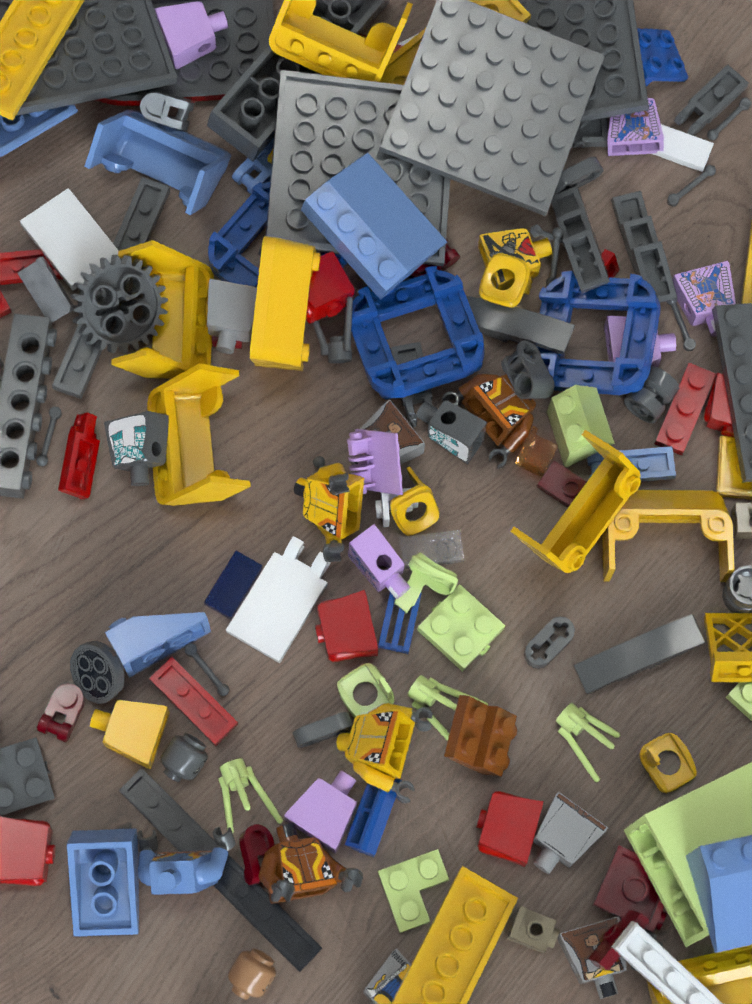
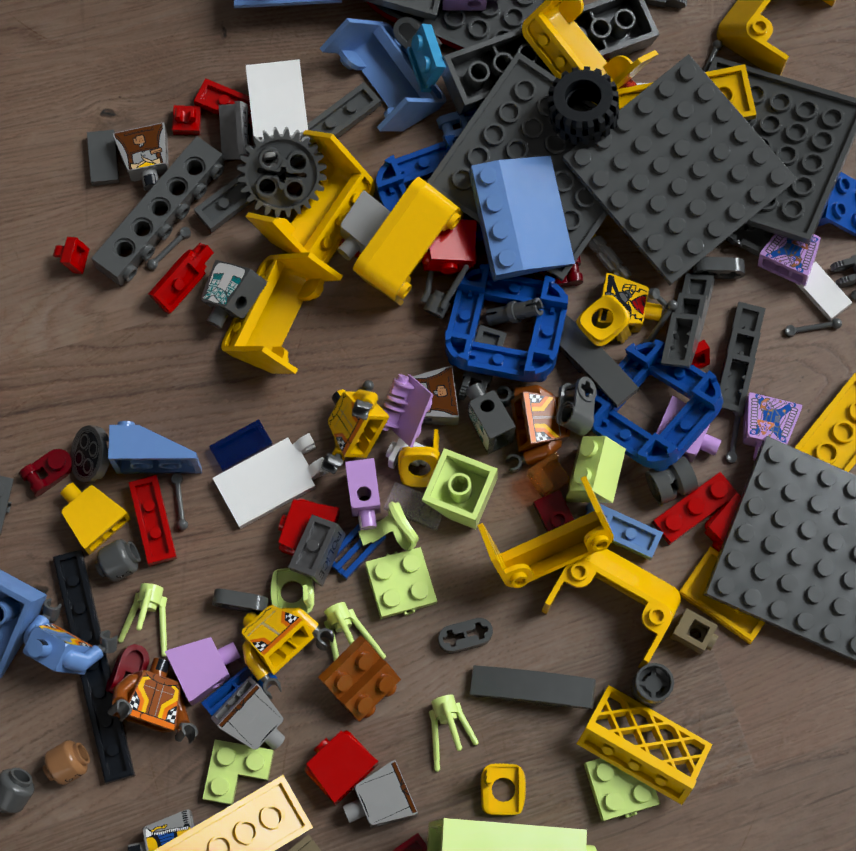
camera: 30 degrees right, 0 degrees up
none -> light grey torso [211,676,285,750]
none -> flat silver panel [288,515,346,587]
none -> dark azure plate [406,24,446,93]
none -> yellowish green slope [422,448,498,530]
none -> dark grey pin [486,297,543,326]
none -> black tyre [548,66,619,145]
none -> light grey axle [588,236,631,279]

